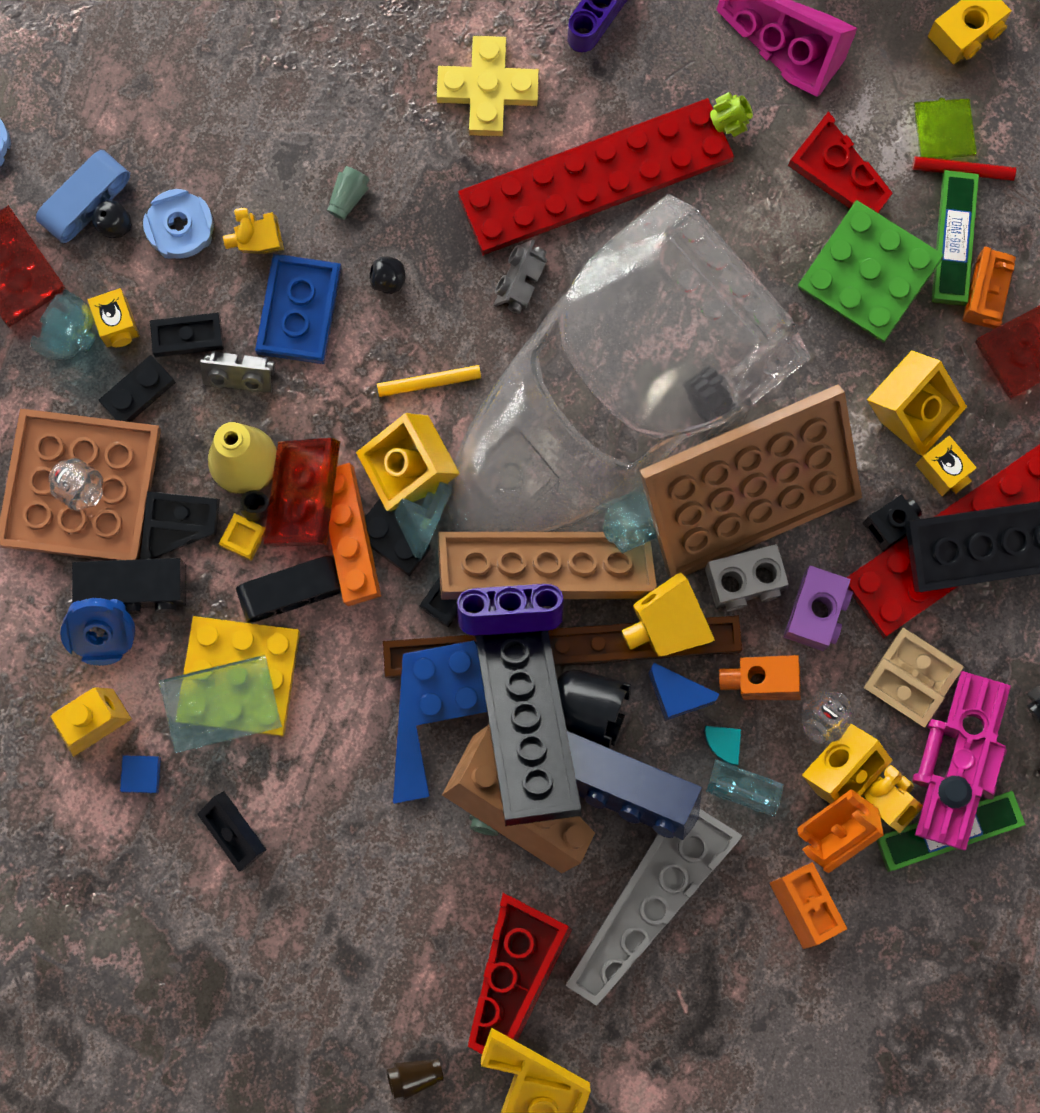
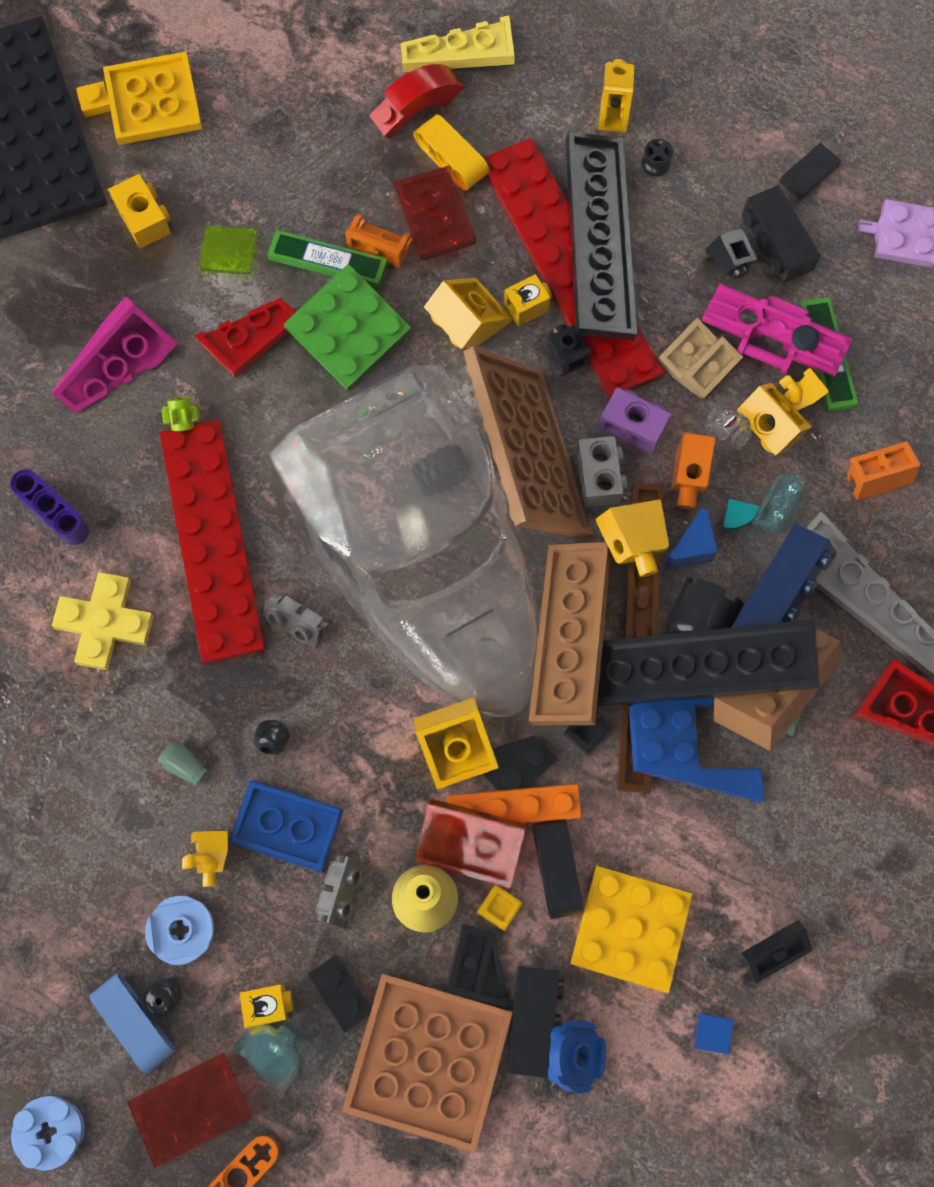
camera: 80 degrees left, 5 degrees down
clear head [49,458,103,511] -> none
yellow torso [50,687,132,757] -> none
black plate [150,312,224,357] -> none
clear light blue piece [159,655,282,753] -> none
black hinge [240,490,269,522] -> none
yellow bar [377,365,481,397] -> none
clear light blue slope [395,481,453,559] -> none
dark purple beam [457,584,563,635] -> none
clear light blue brick [602,491,657,554] -> none
orange hinge [797,789,884,874] -> none
red bar [912,156,1016,181] -> none

